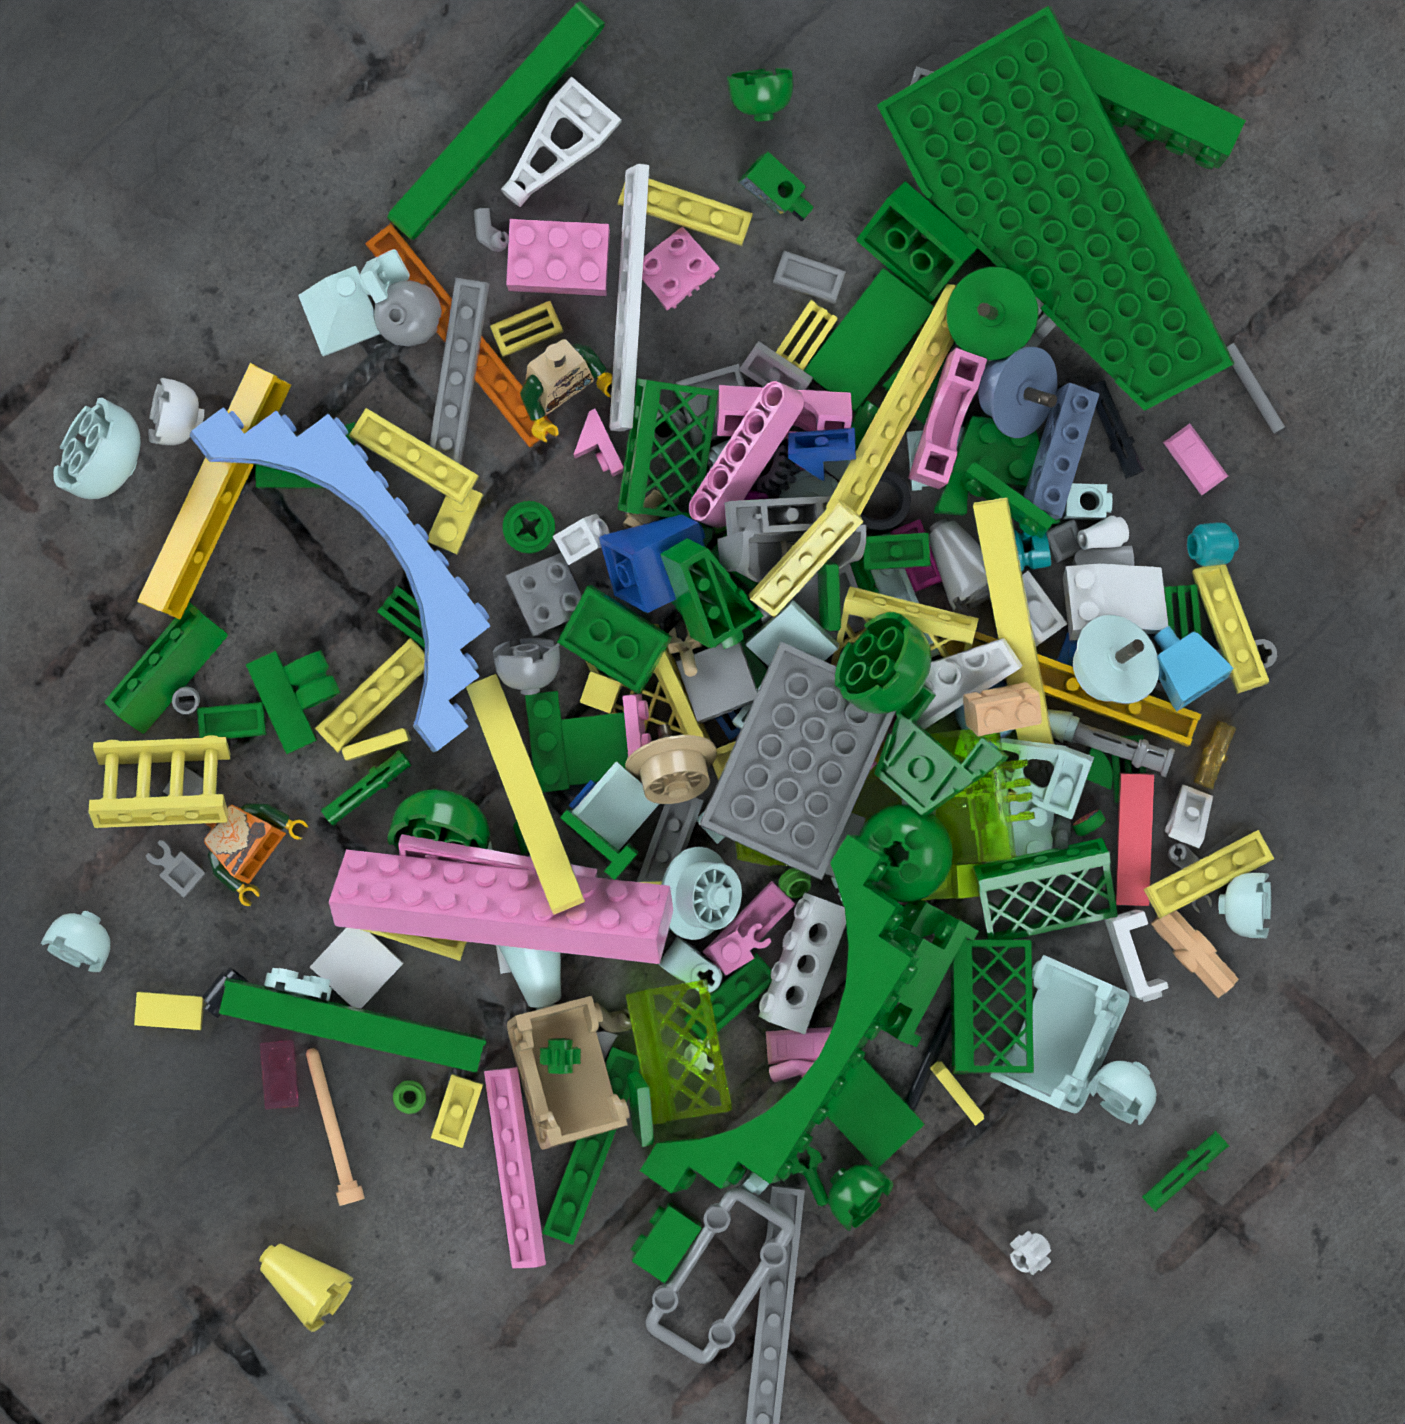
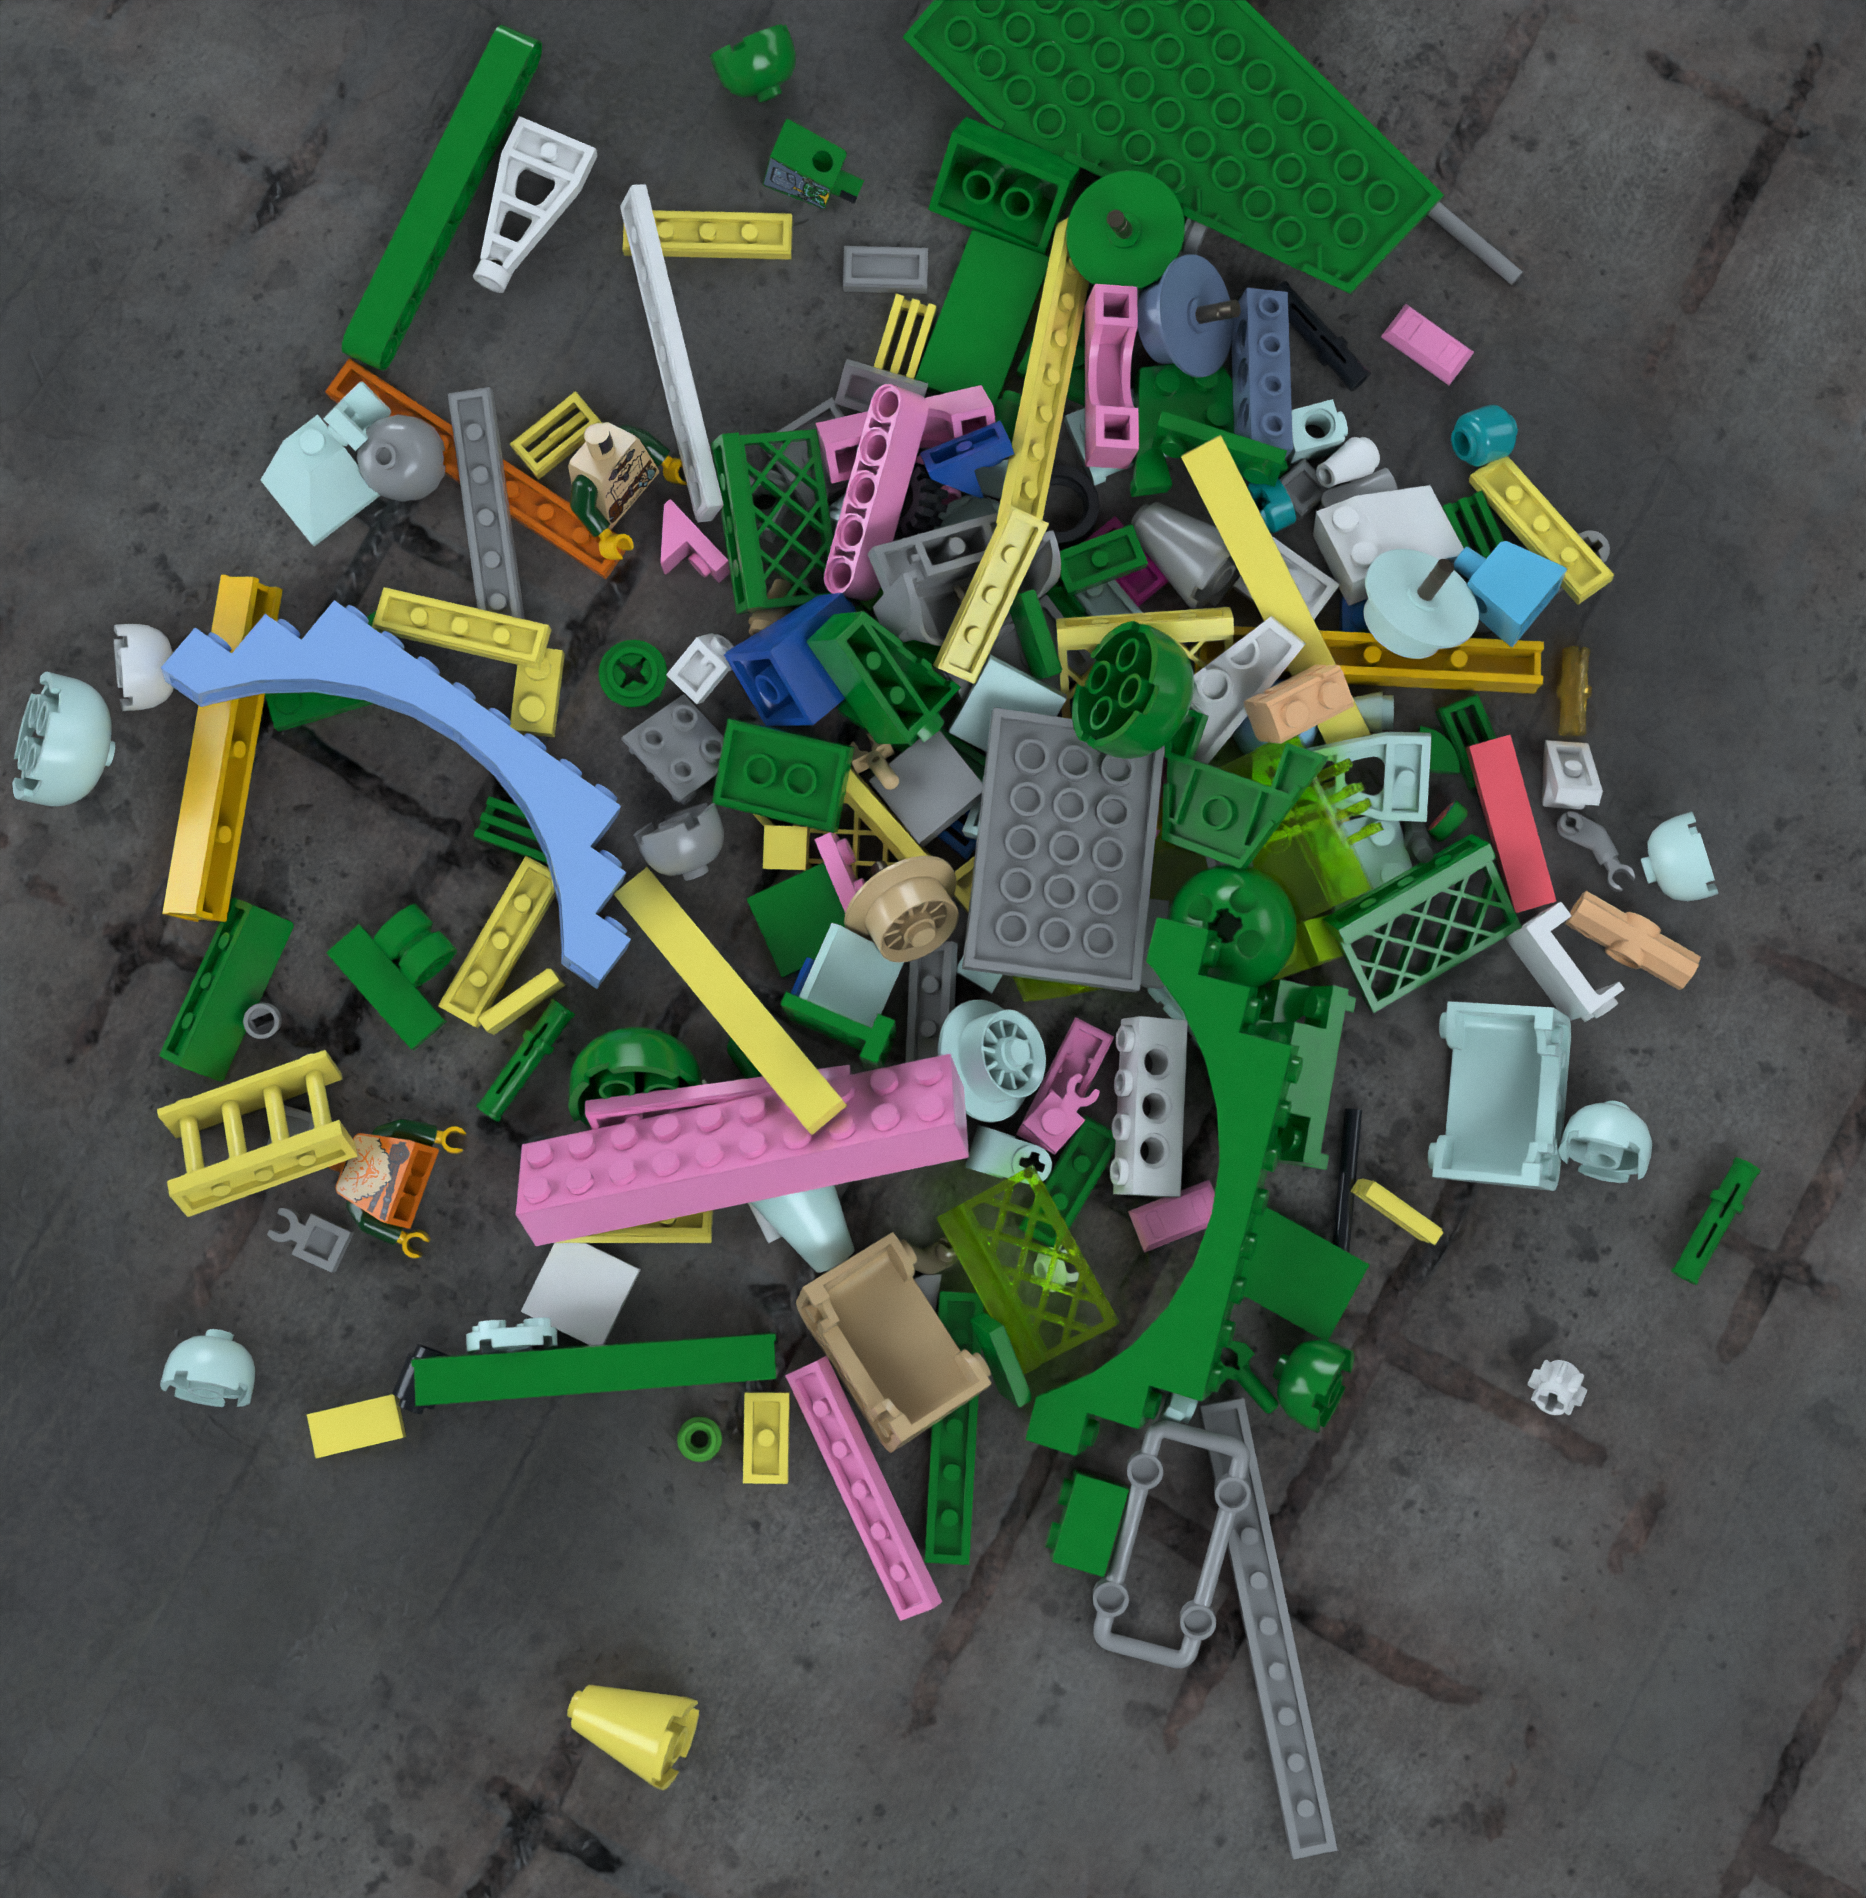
camera: 20 degrees left, 5 degrees down
green tile [197,702,267,739] -> none
clear pink plate [260,1040,300,1110] -> none
light nougat piece [306,1048,365,1206] -> none
light grey arm [473,208,509,252] -> none
bright pink brick [506,219,610,296] -> none
green plate [525,691,570,792] -> none
green gear [540,1038,581,1074] -> none
bright pink hinge [642,226,720,311] -> none
bright pink arm [769,1060,814,1082] -> none
bright green plate [778,868,811,898] -> none
green fence [950,938,1034,1074] -> none
light grey pin [1072,722,1175,777] -> none
light yellow tile [1144,830,1274,919] -> none

